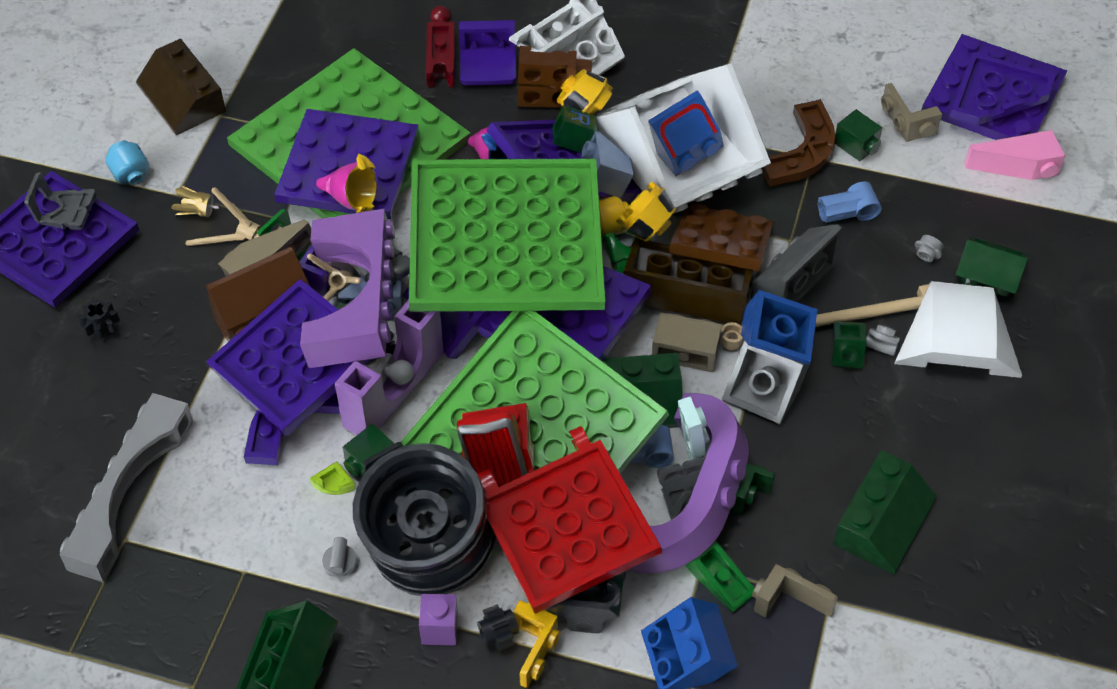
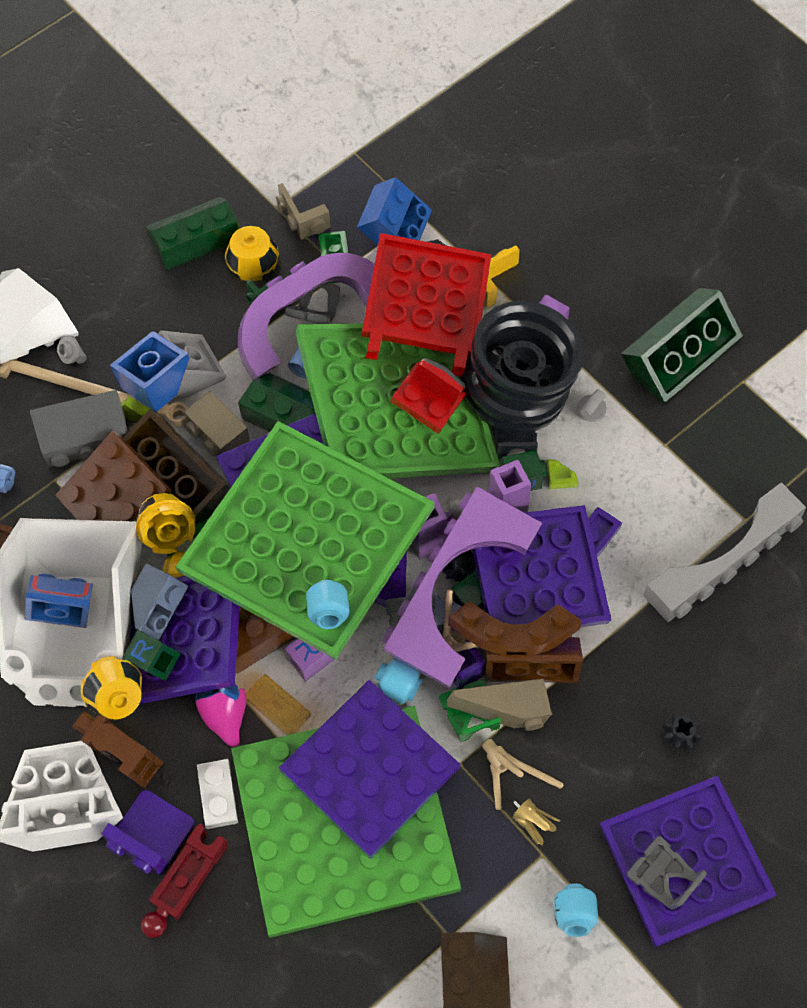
camera: 145 degrees left, 10 degrees up
yellow hat [316,154,377,213] -> none
black gear [477,604,519,651] -> none
light aqua plate [678,397,710,460] -> none
dark green bracket [832,321,867,368] -> none
none -> white plate [197,759,238,829]
none -> yellow cone [225,226,279,281]
none -> medium azure head [306,580,349,629]
none -> reddish brown plate [448,601,582,656]

